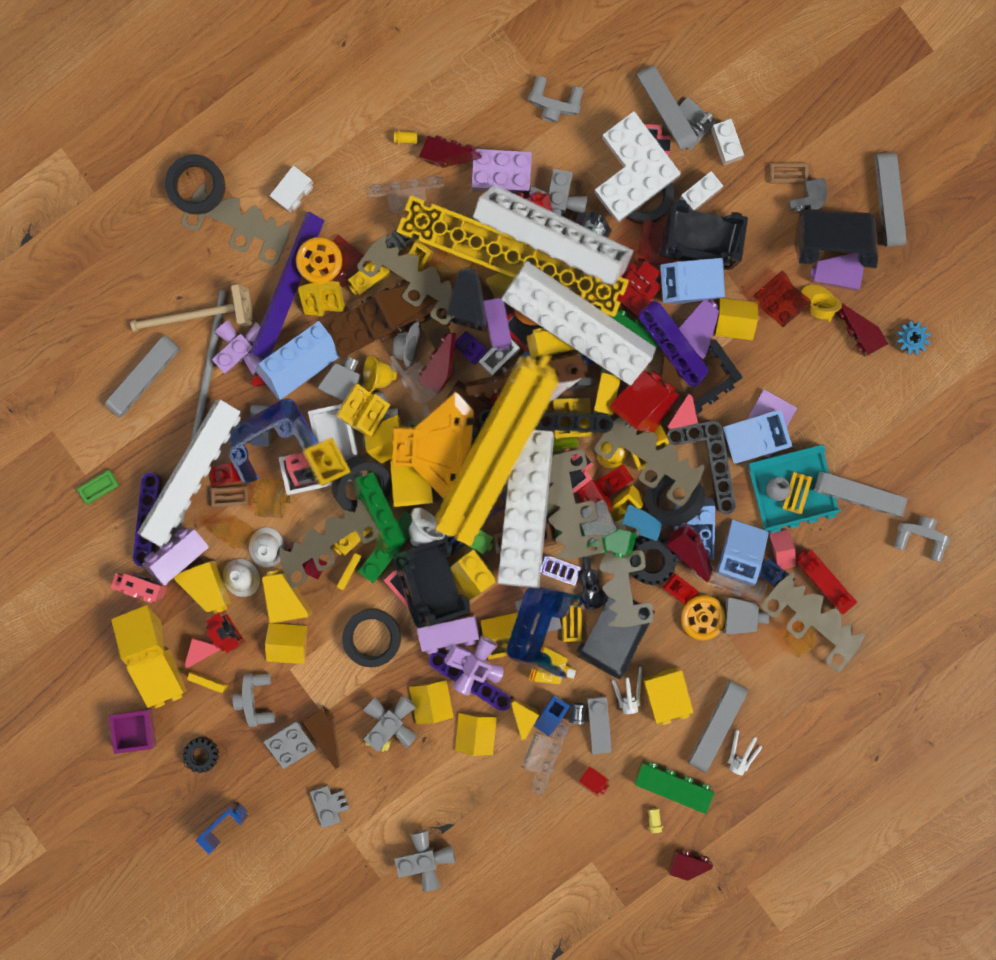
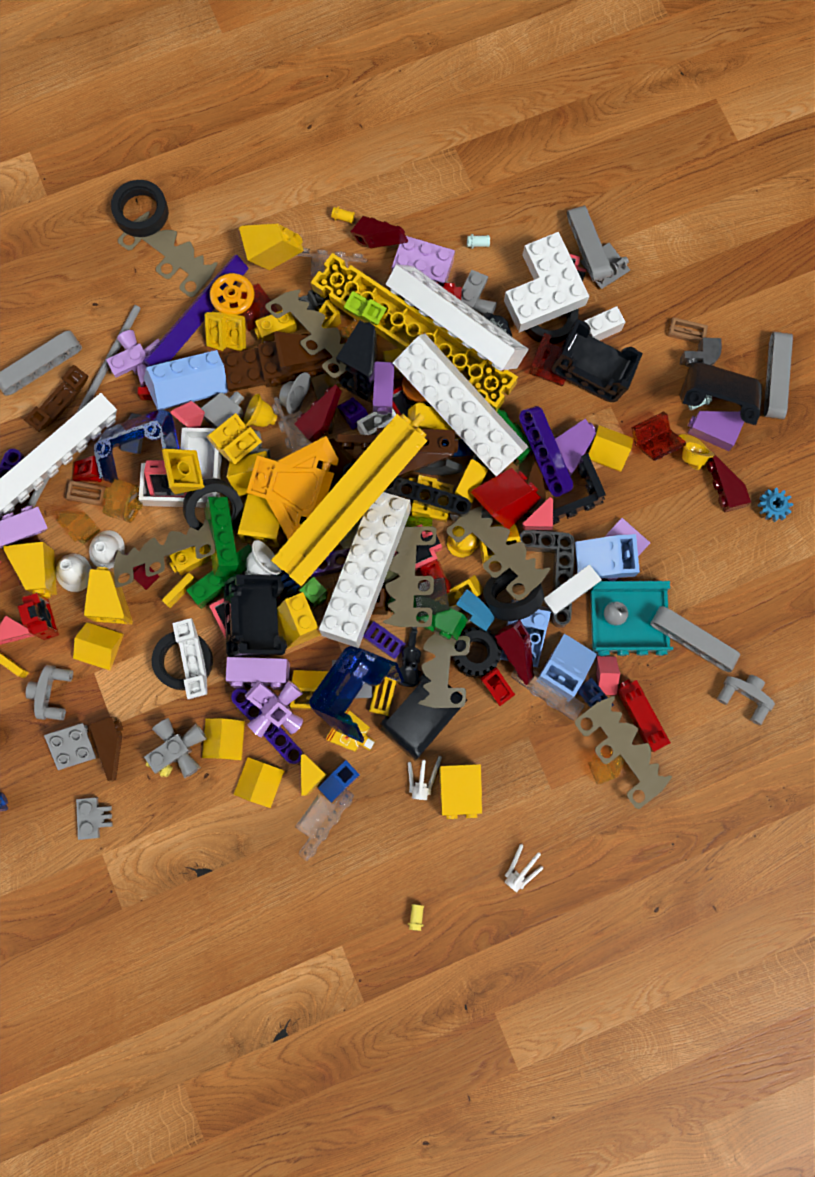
camera: 10 degrees right, 10 degrees down
tan tile [131,284,255,332] -> none
white brick [270,165,313,212] -> none
light grey brick [395,829,456,891] -> none
light grey connector [528,76,584,123] -> none
flat silver bush [569,703,588,725] -> none
red brick [579,766,610,798] -> none
light grey slope [587,695,612,754] -> none
red slope [596,464,634,496] -> none
red piece [616,261,662,318] -> none
green brick [633,760,715,814] -> none
light blue slope [660,258,725,305] -> none
dark red slope [668,848,713,881] -> none
light orange plate [681,595,726,641] -> none
light grey beam [688,680,748,773] -> none
white brick [711,119,744,166] -> none
light grey torso [724,597,769,634] -> none
yellow tile [783,472,813,515] -> none
none -> reddish brown slope [24,365,89,432]
none -> coral slope [170,401,205,428]
none -> white slope [172,618,207,700]
none -> yellow slope [239,224,304,271]
none -> lime slope [343,291,387,325]
none -> light aqua pin [467,234,490,249]
none -> white tile [543,565,602,615]

